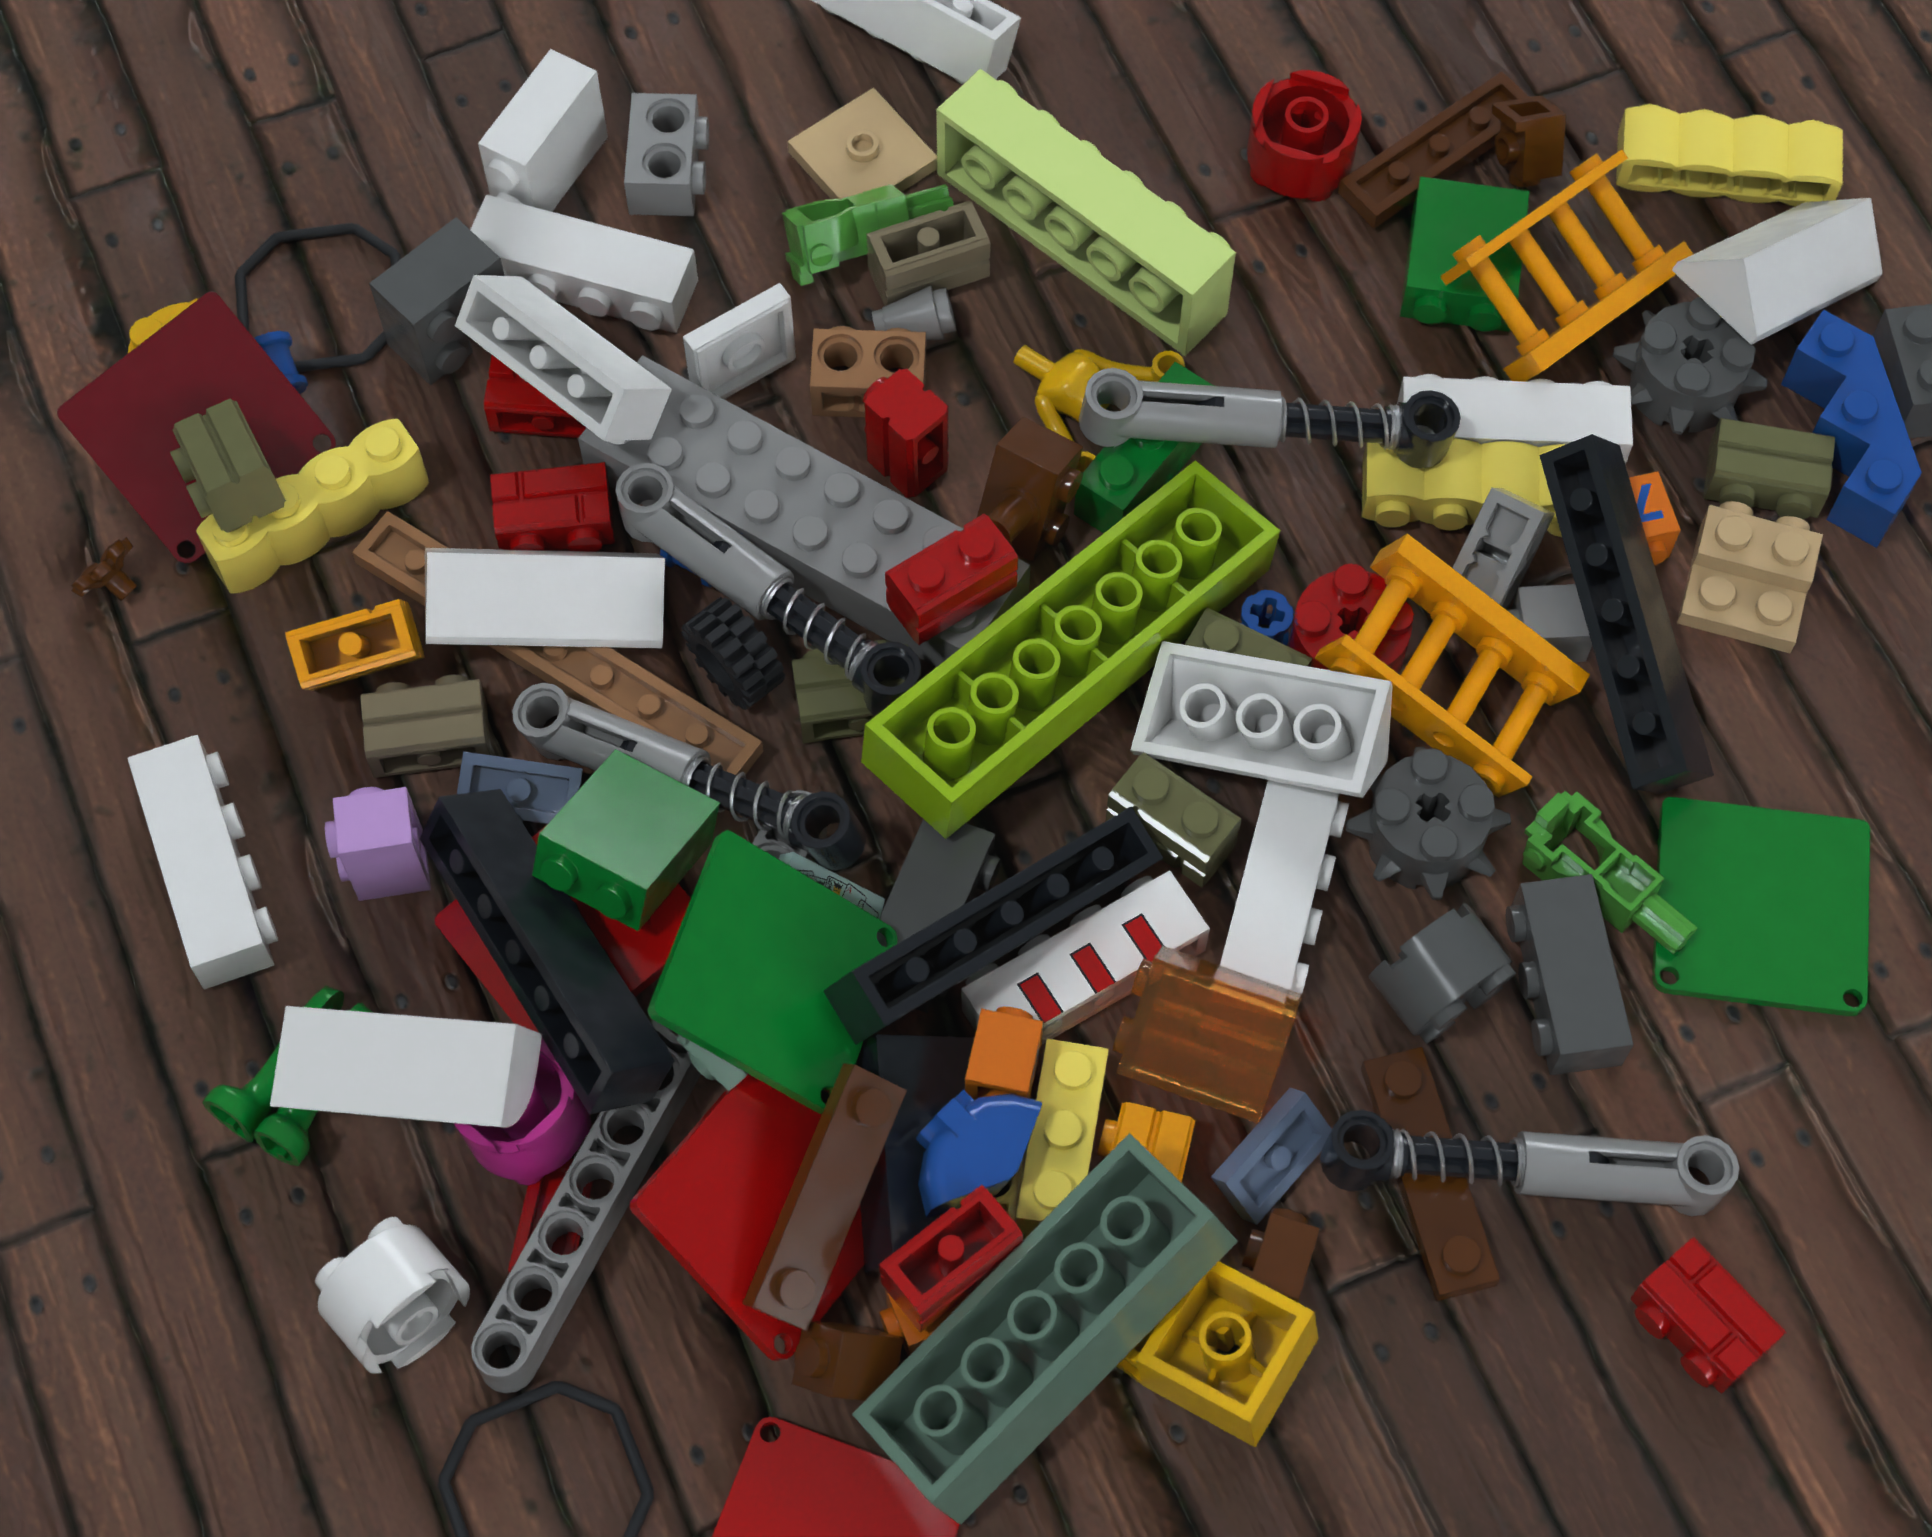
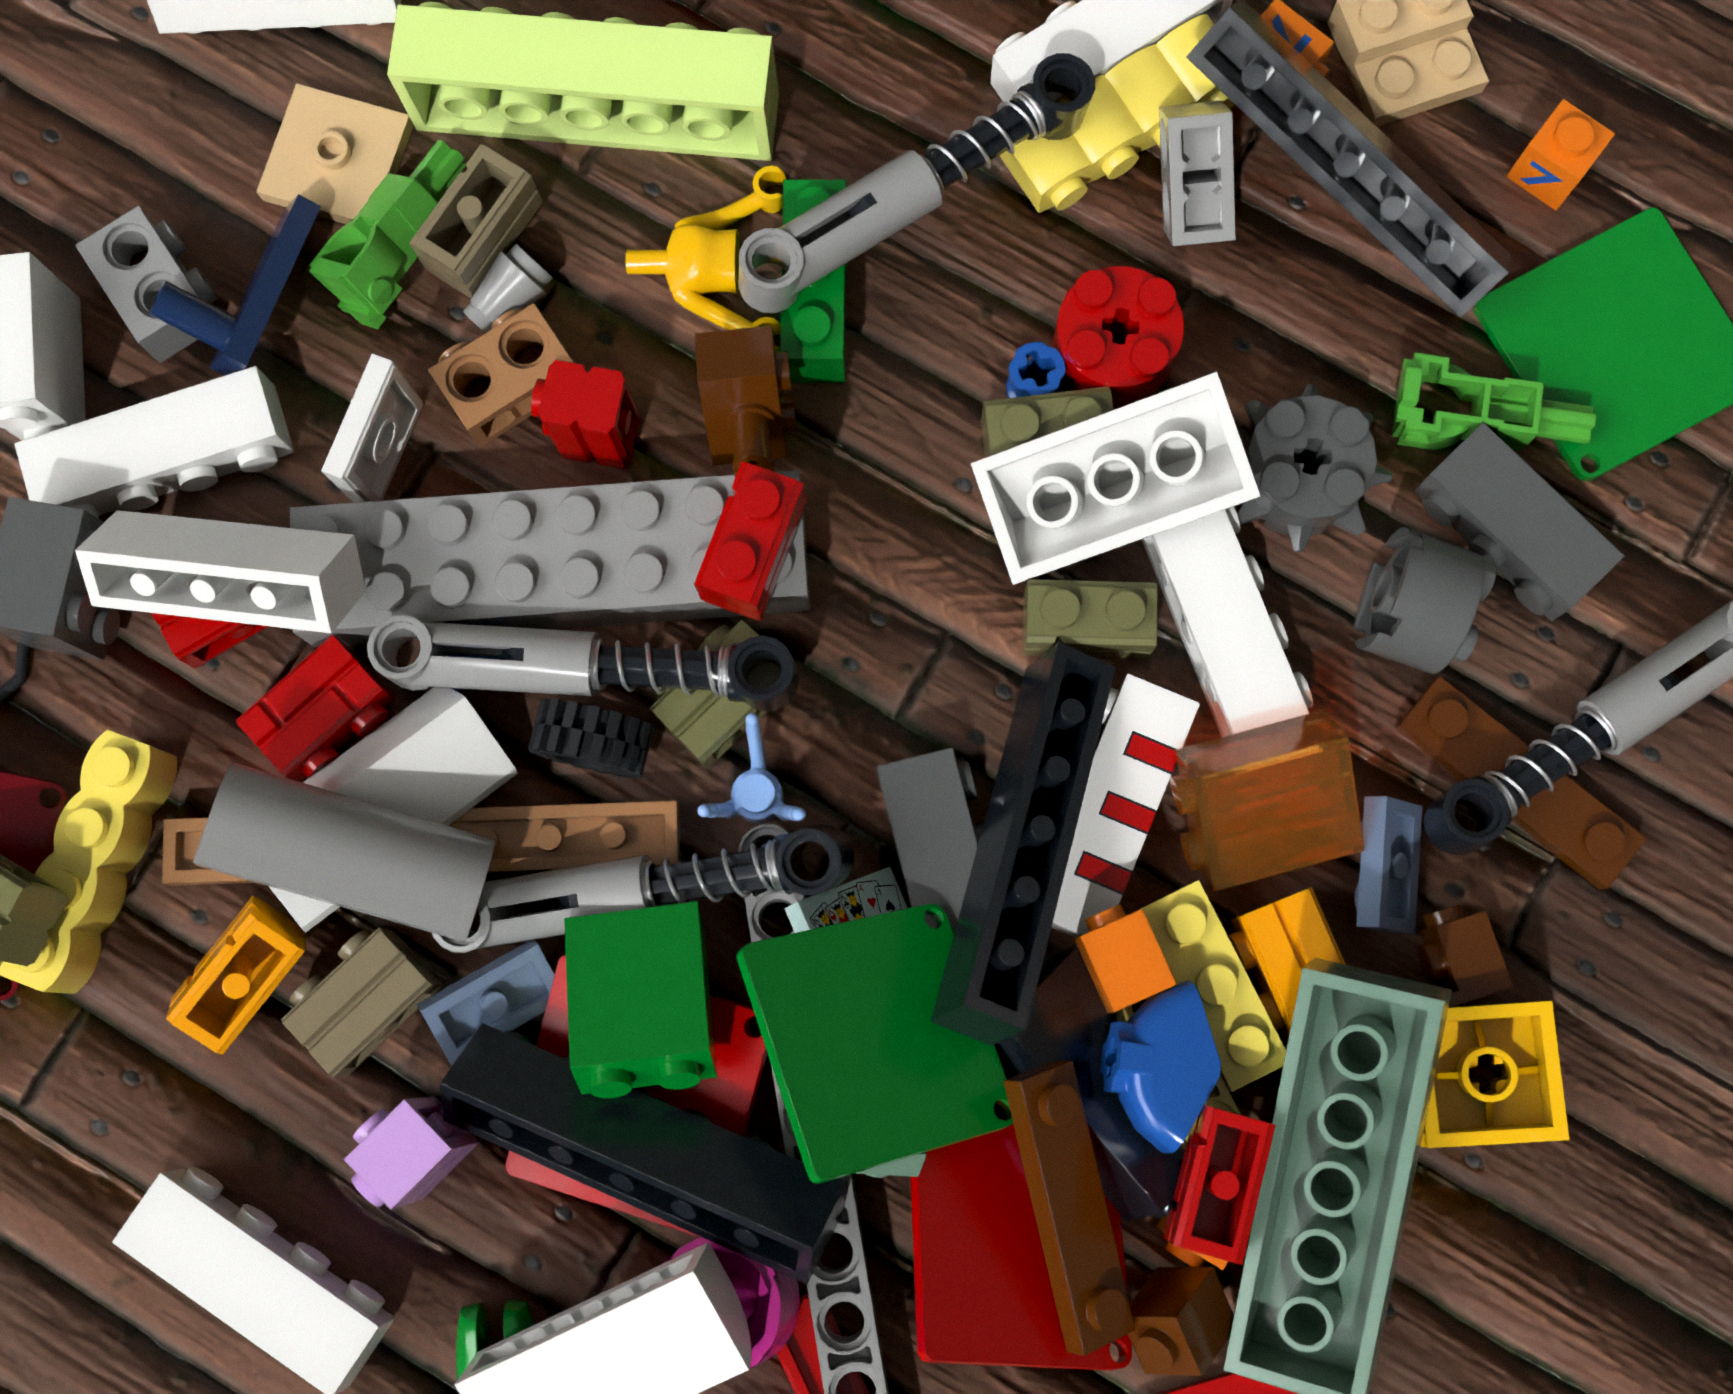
camera: 30 degrees left, 15 degrees up
lime brick [861,460,1280,839] -> none
light orange fence [1315,533,1590,798] -> none
light grey brick [1507,584,1592,662] -> none
none -> dark blue piece [149,194,321,376]
none -> light grey brick [193,762,496,942]
none -> light blue plant [697,713,806,824]
none -> orange brick [1506,99,1615,211]

